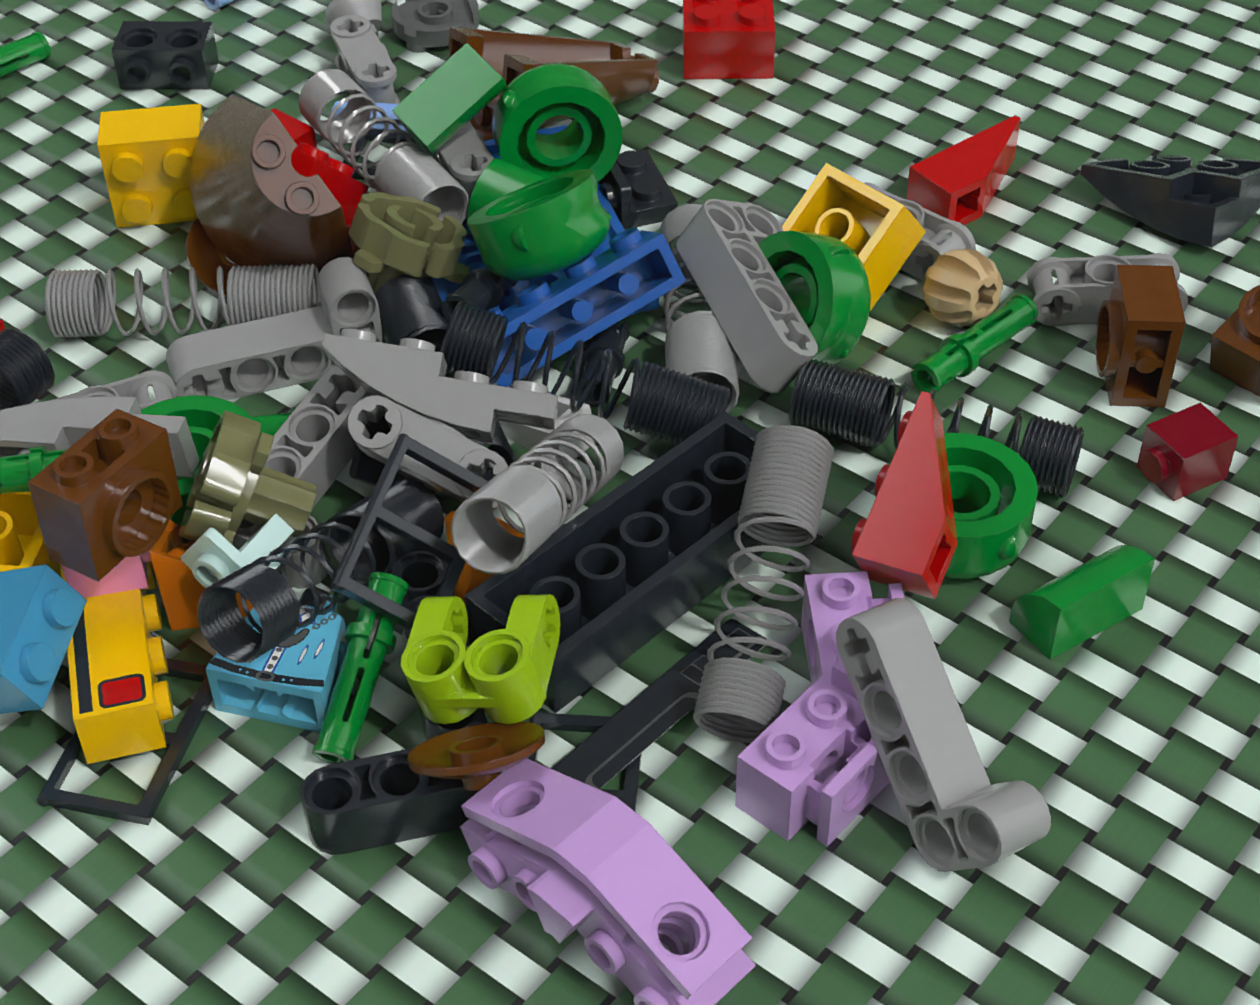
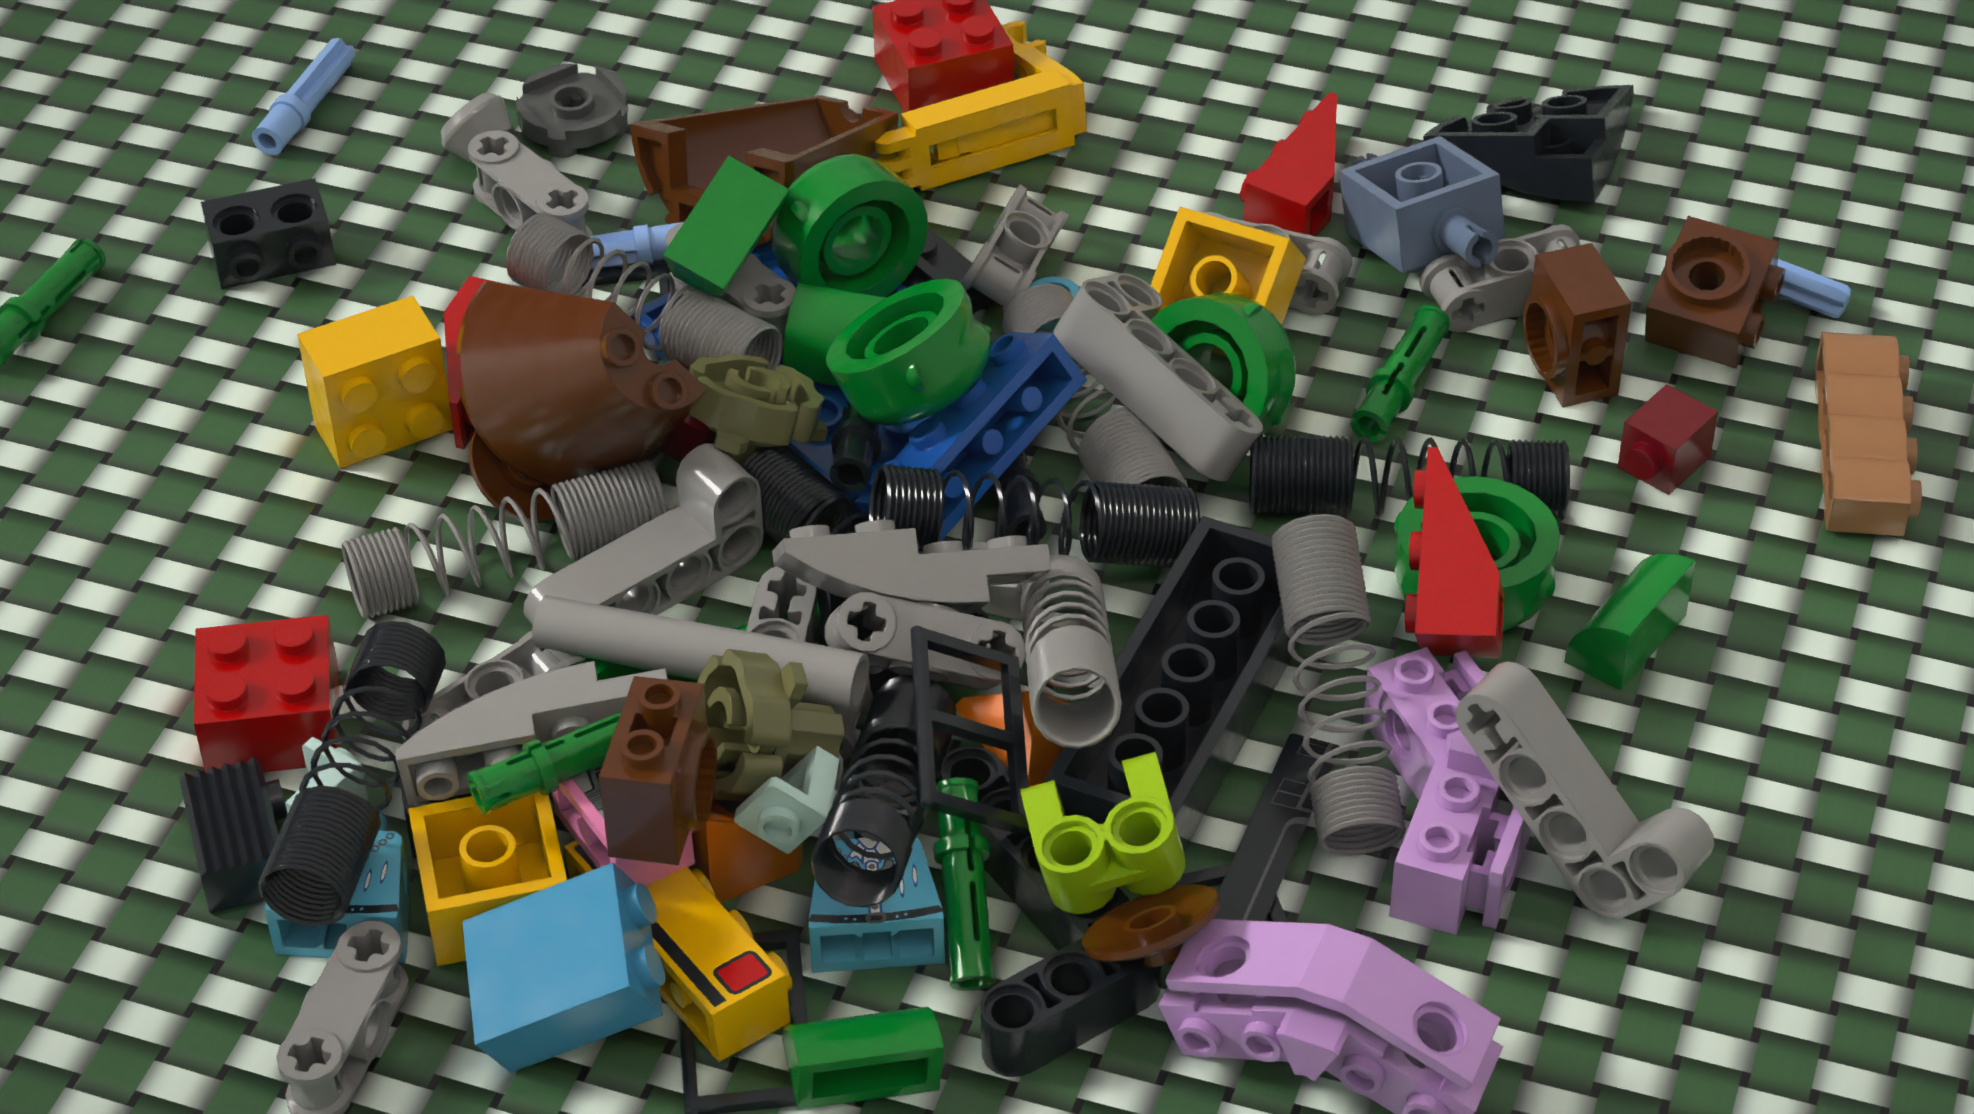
camera: 20 degrees left, 0 degrees up
tan piece [922,249,1003,328] -> none
none -> light grey axle [532,595,873,760]
none -> green brick [782,1006,944,1110]
none -> yellow hinge [875,21,1087,191]
none -> light grey piece [960,184,1069,313]
none -> sand blue brick [1339,136,1505,273]

